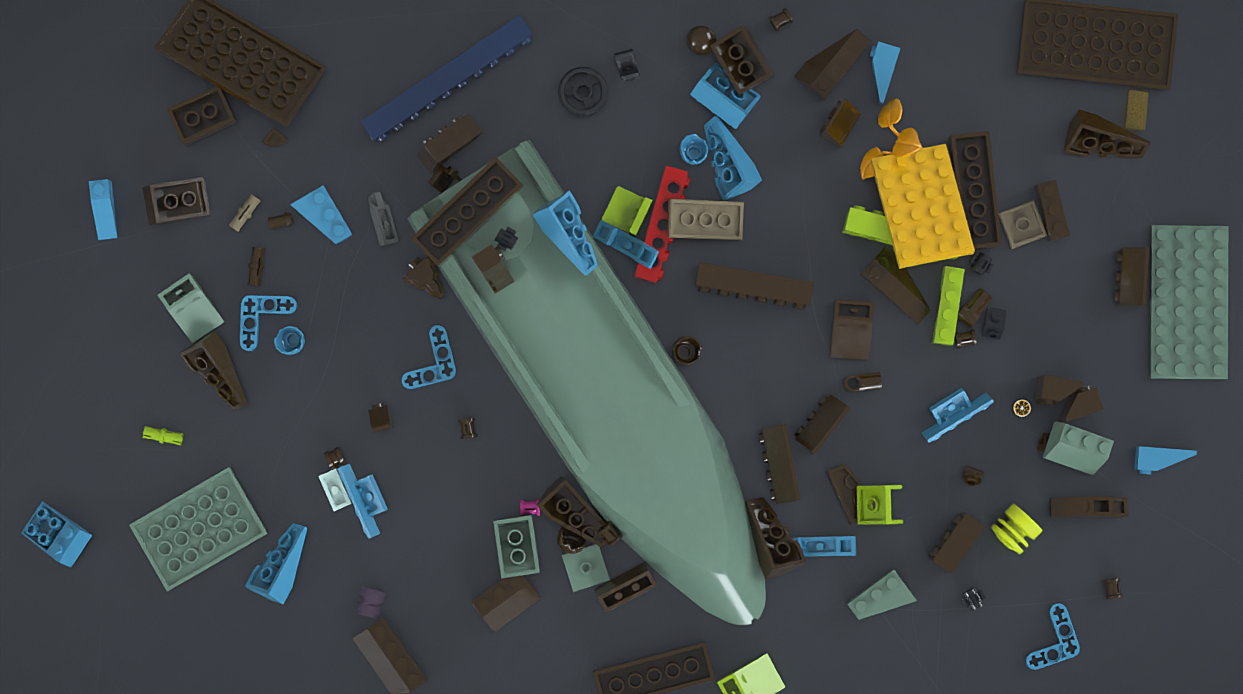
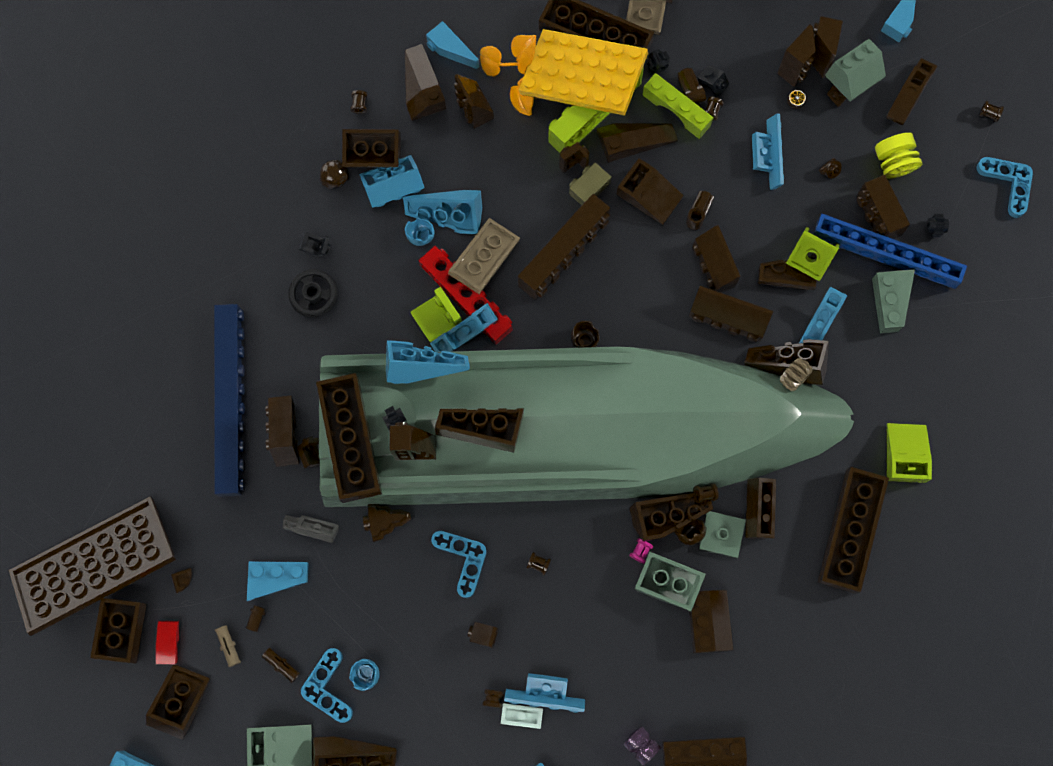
camera: 55 degrees left, 10 degrees down
none -> red slope [156,621,179,664]
none -> dark brown wedge [435,408,524,453]
none -> dark brown bracket [559,142,590,173]
none -> olive brick [569,163,611,205]
none -> dark tan gear [780,358,813,391]
none -> blue brick [813,214,967,289]

